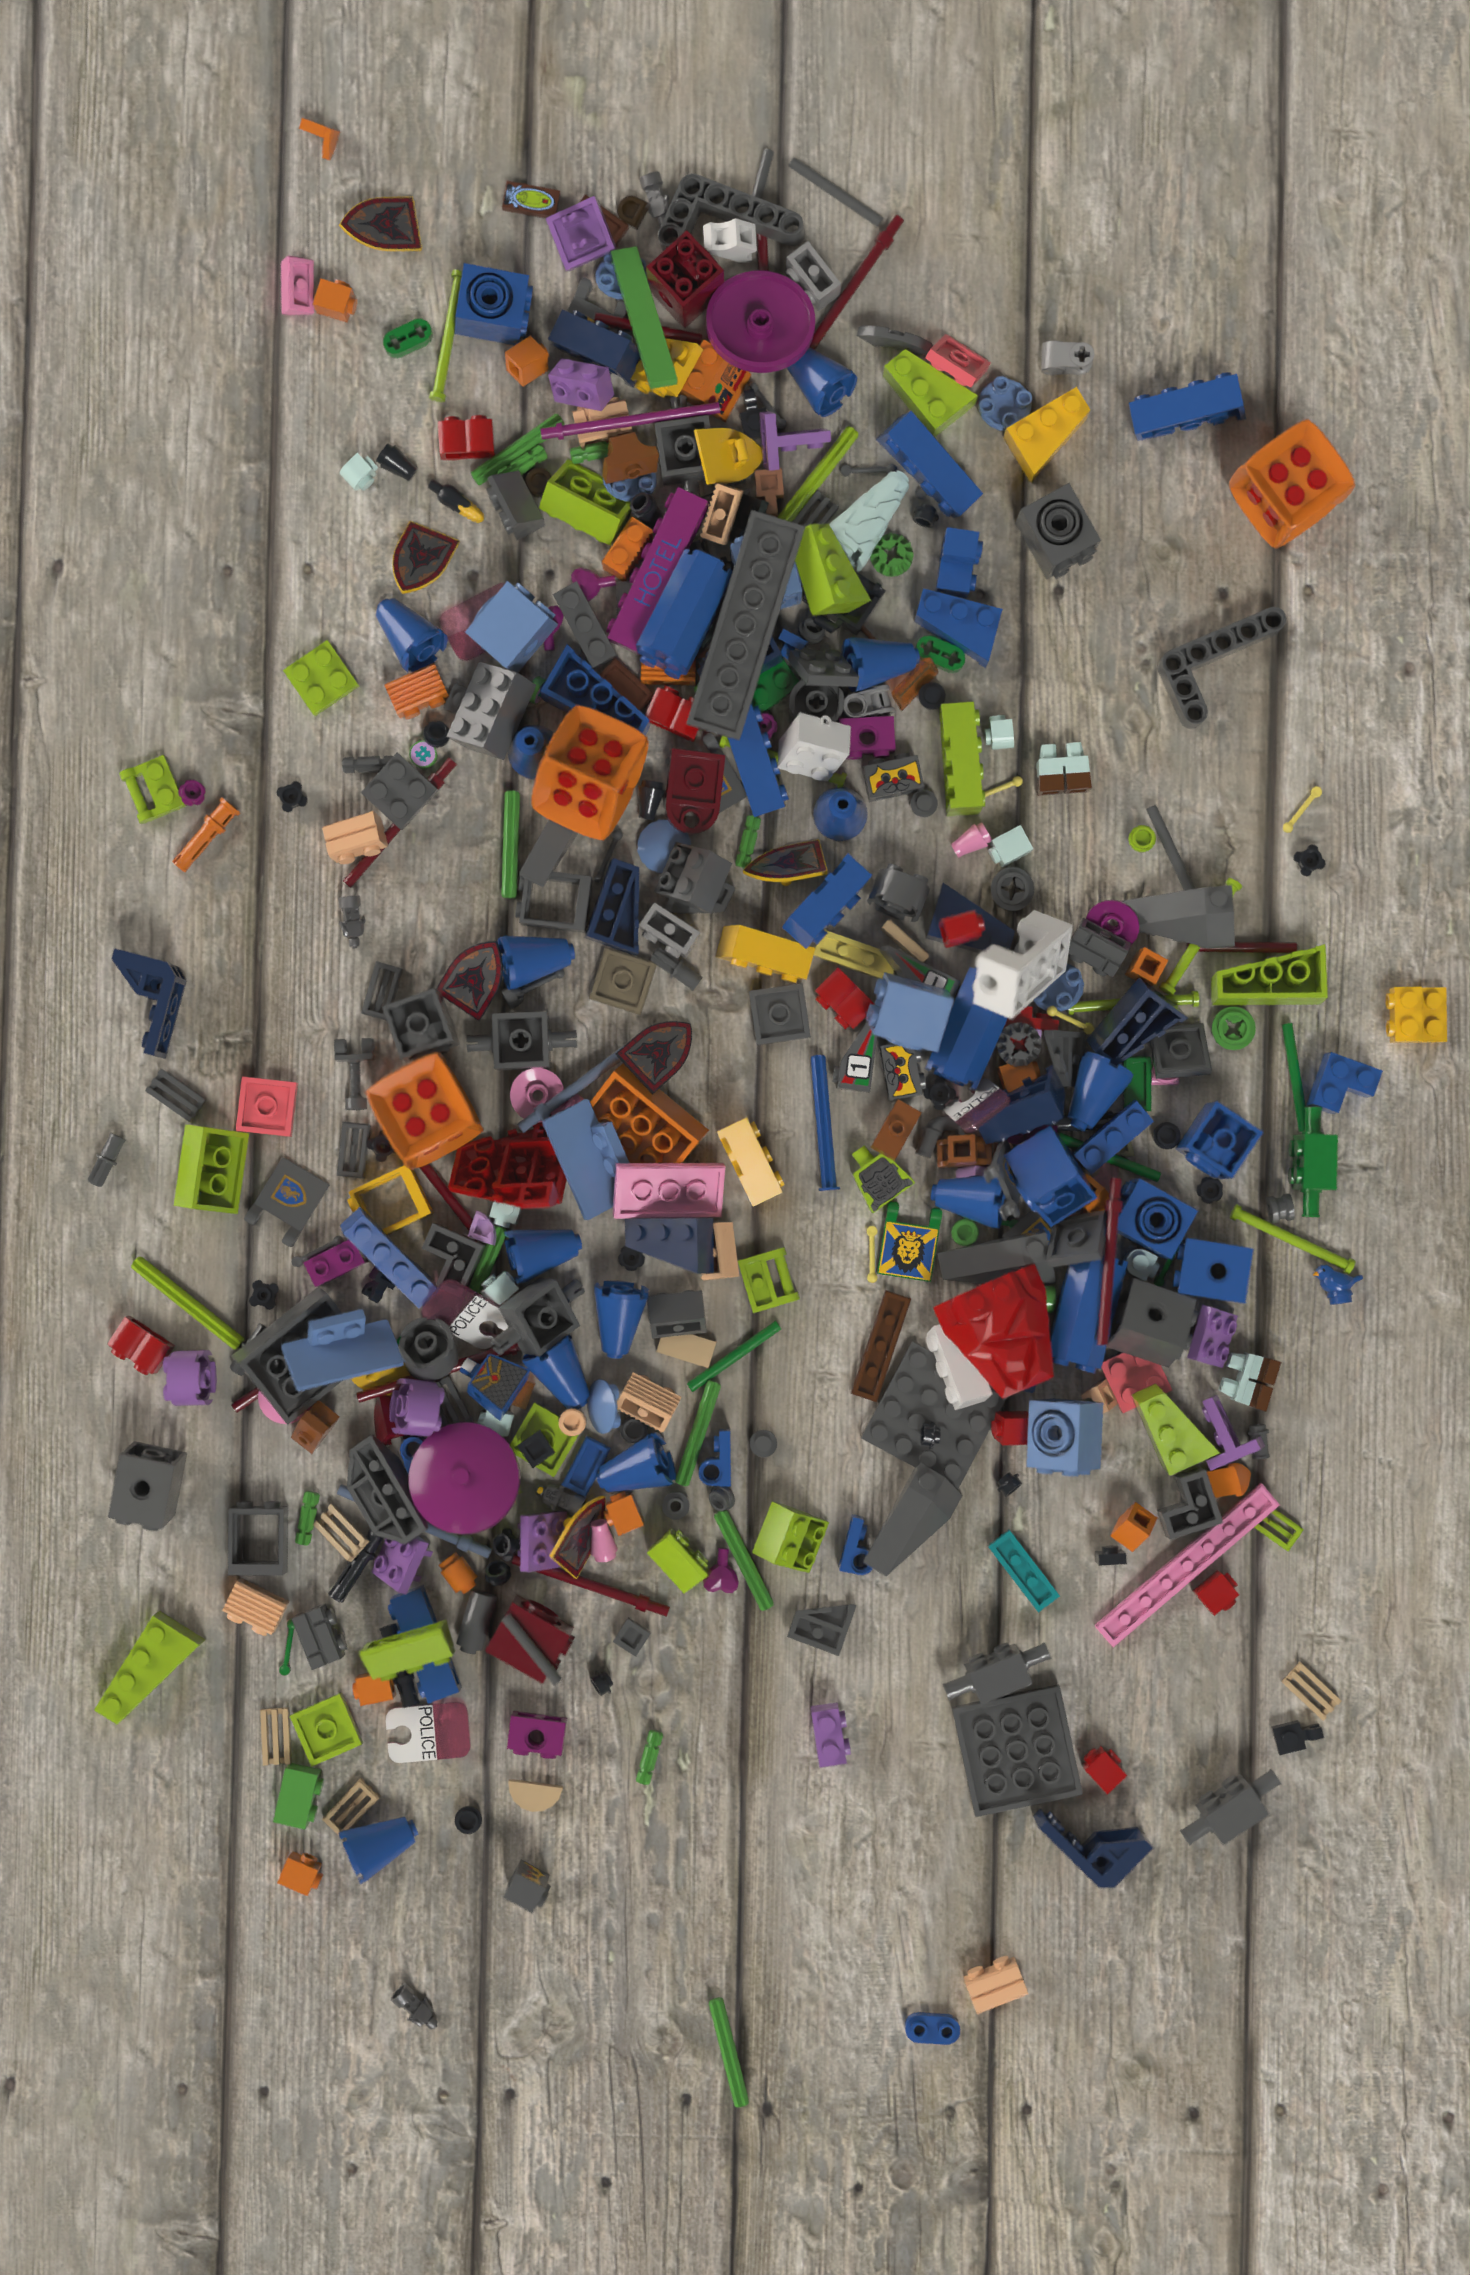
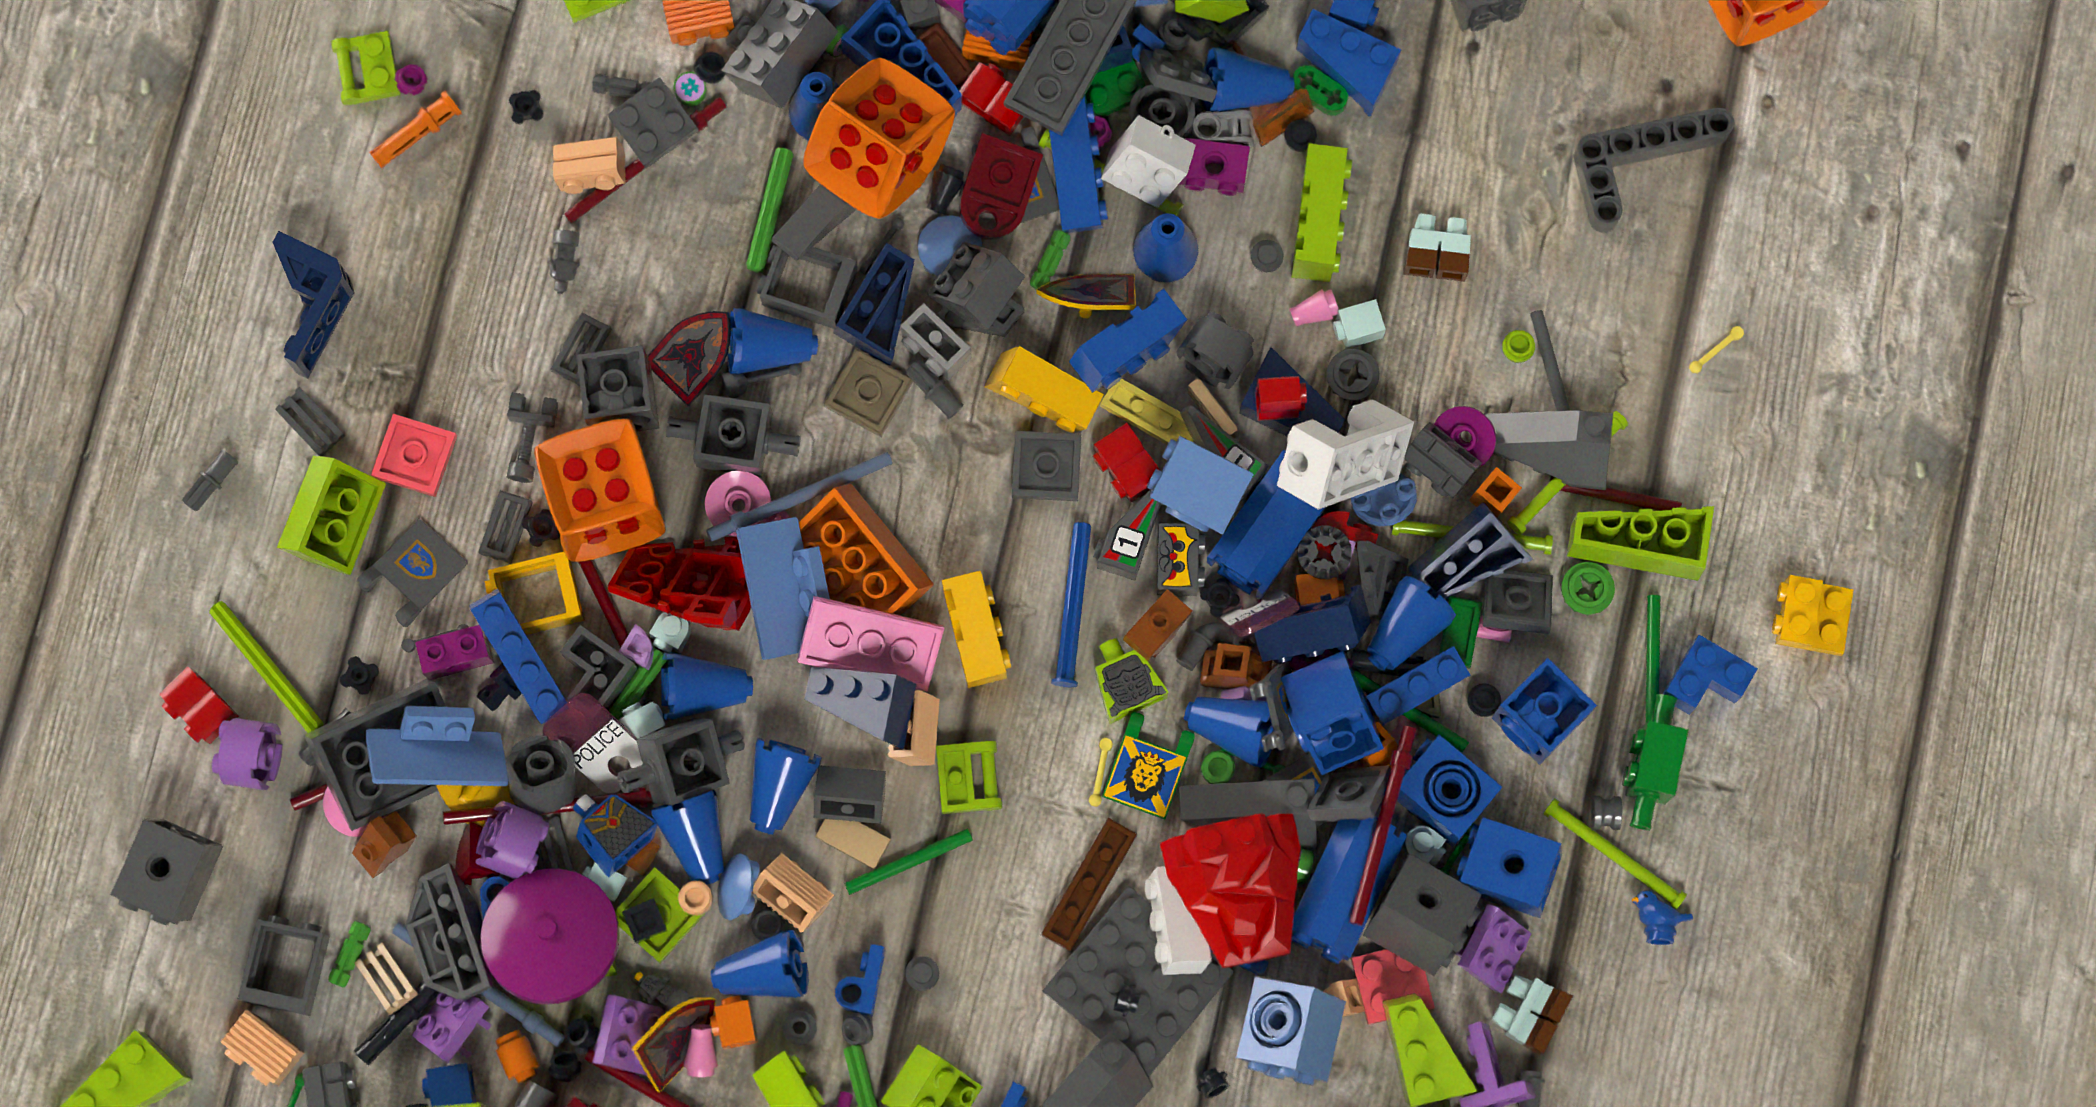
camera: 10 degrees right, 10 degrees down
blue tile [562,1435,611,1497] -> none
shield [615,1021,692,1094] -> none
black plate [618,1246,645,1271] -> none
bright green axle [675,1380,721,1486] -> none
brick [863,753,924,802] -> none
light aqua plate [984,715,1014,750] -> none
light yellow hinge [985,776,1023,797] -> none
red brick [991,1411,1029,1446] -> none
light yellow hinge [1047,1006,1094,1034] -> none
black plate [1196,1177,1223,1204] -> none
black plate [1293,844,1326,877] -> none

